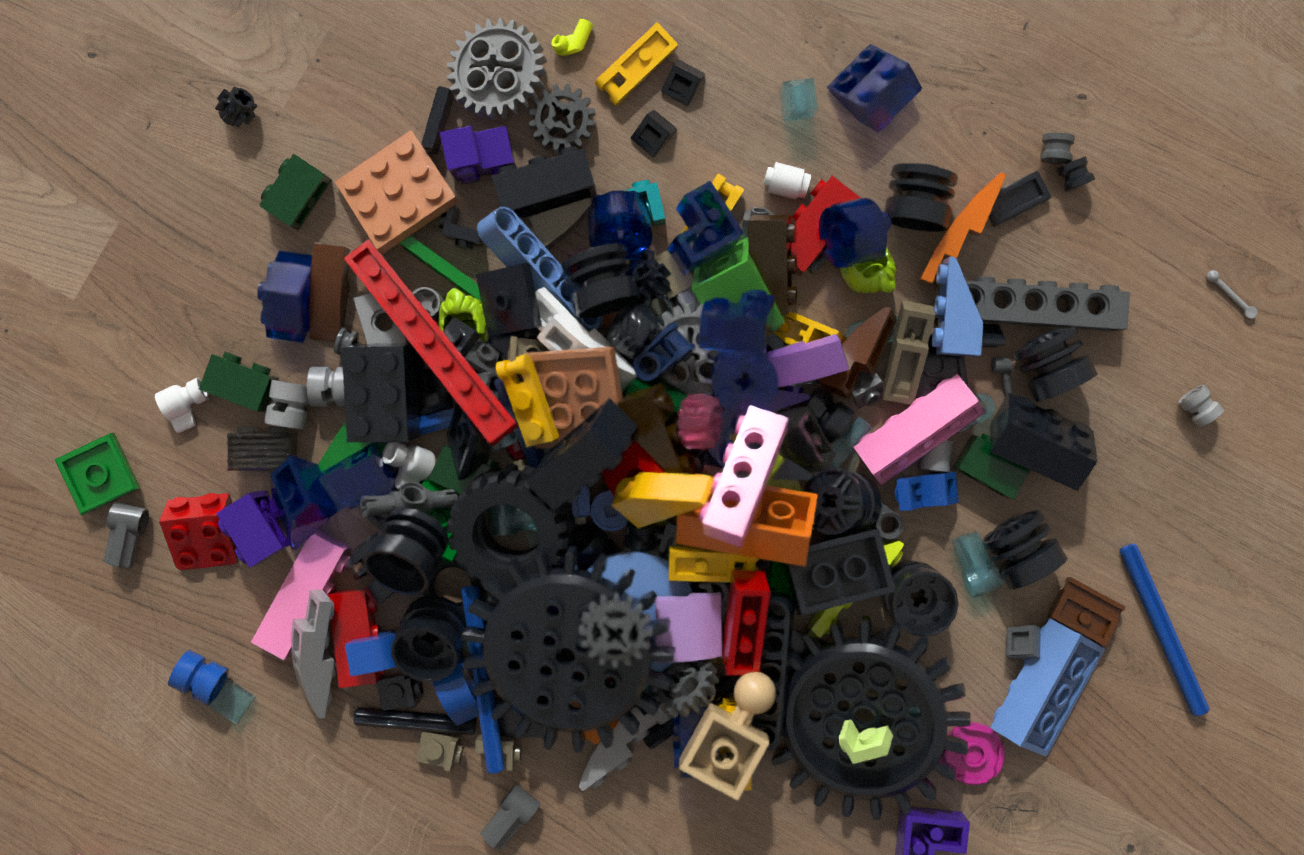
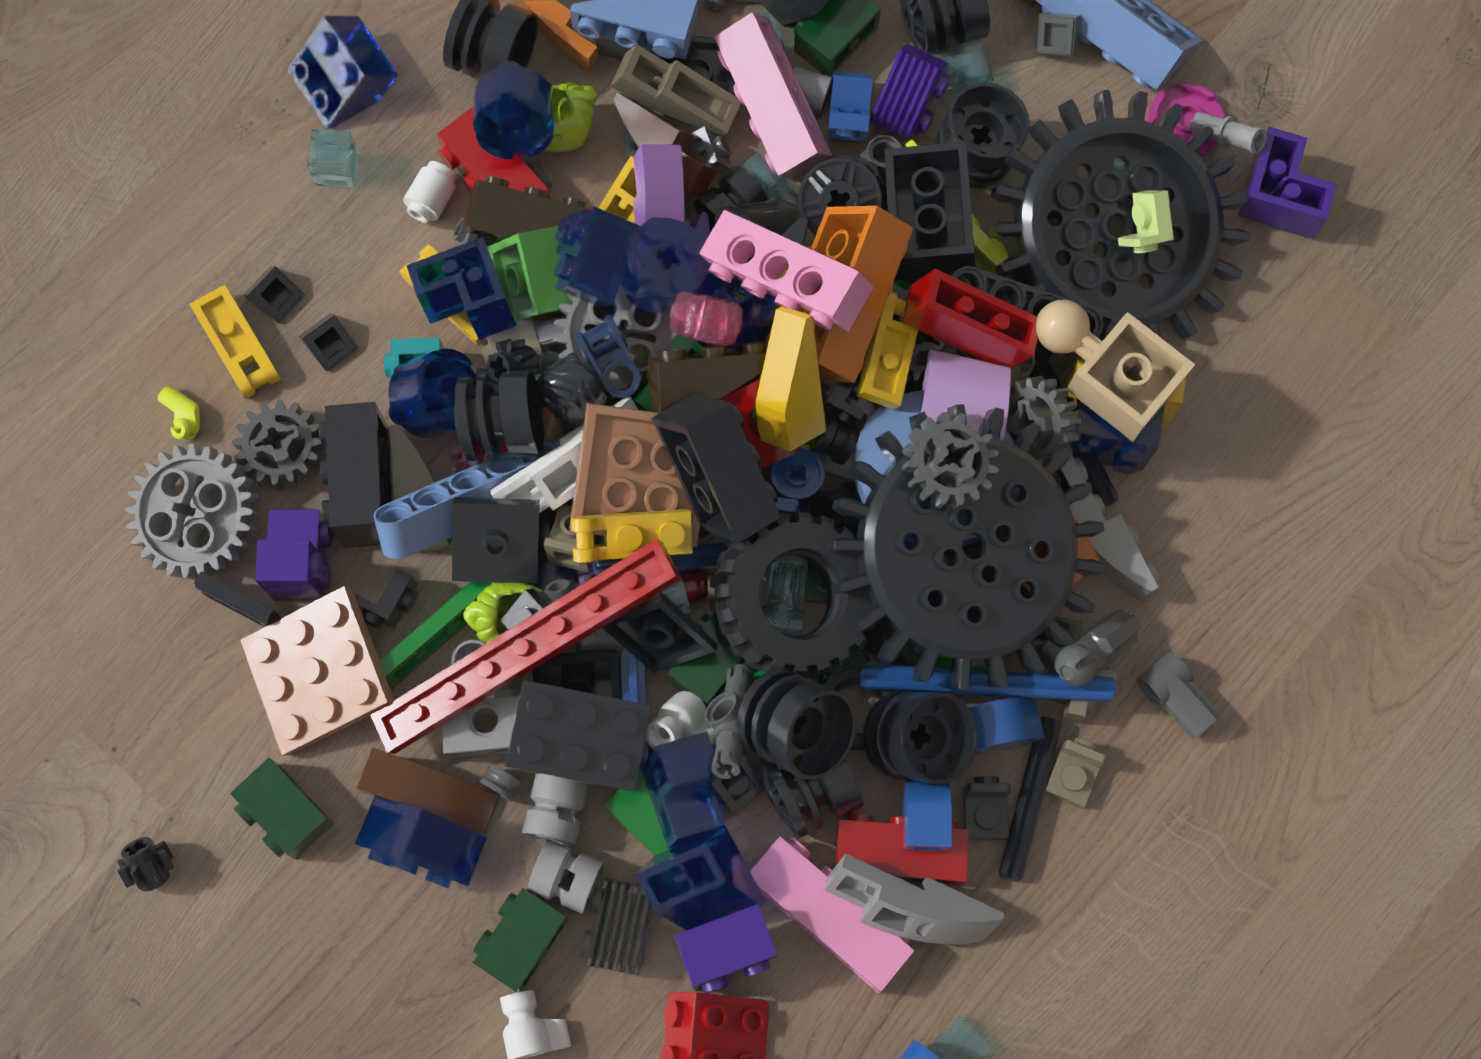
camera: 85 degrees left, 15 degrees down
none -> dark purple brick [869,43,951,141]
none -> dark grey piece [1054,609,1142,687]
none -> light grey axle [1189,112,1267,153]

